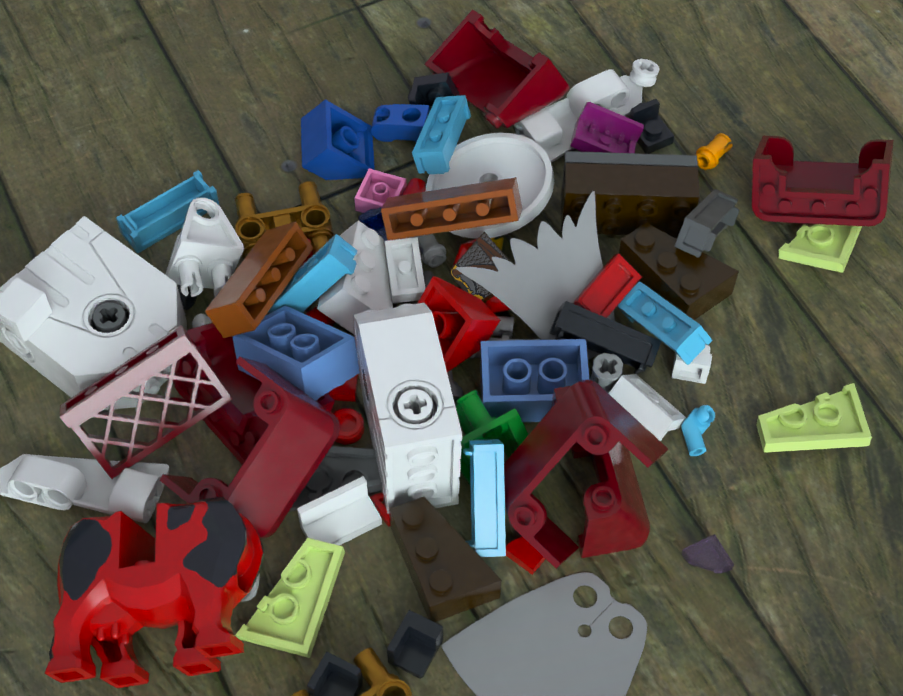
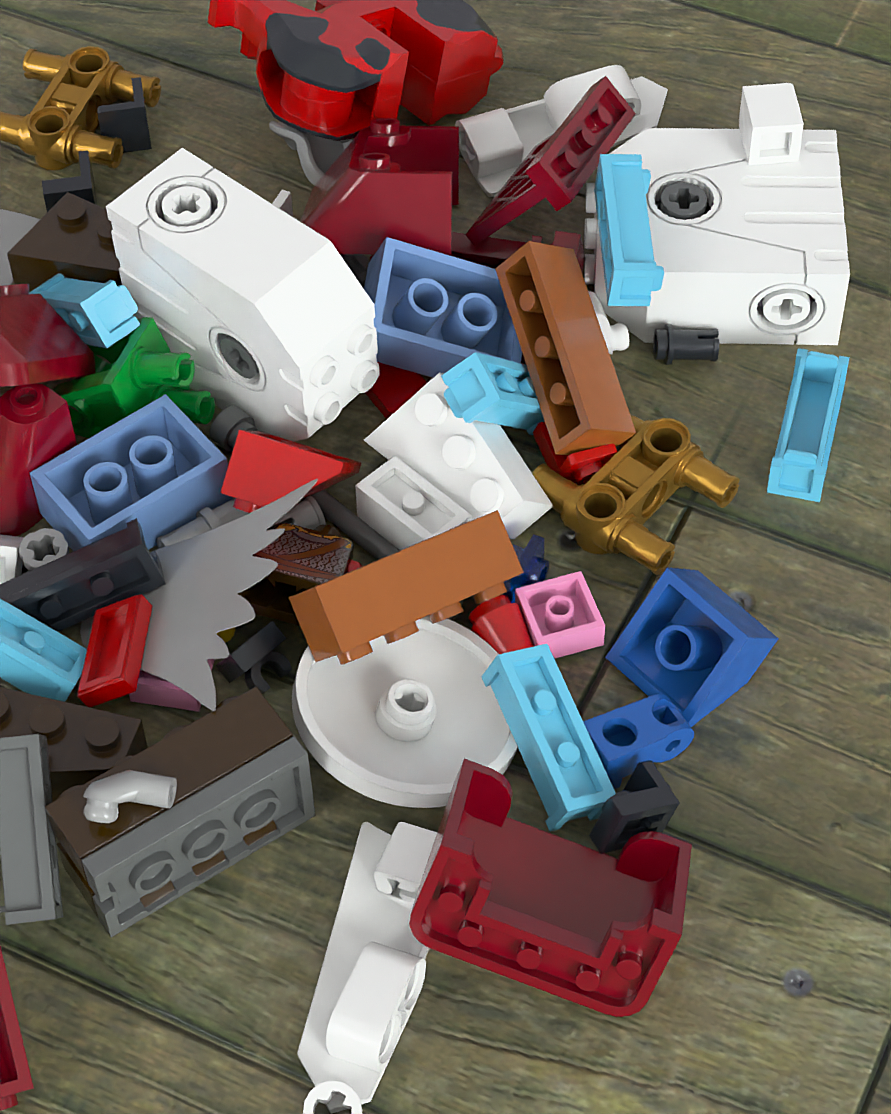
camera: 145 degrees right, 5 degrees down
white piece [165,198,244,297] -> none
yellowish green wing [236,538,345,658] -> none
magenta bracket [570,102,644,153] -> none
black bracket [629,99,674,154] -> none
light orange pin [696,133,733,170] -> none
none -> light grey arm [83,770,177,823]
none -> medium azure container [594,154,664,306]

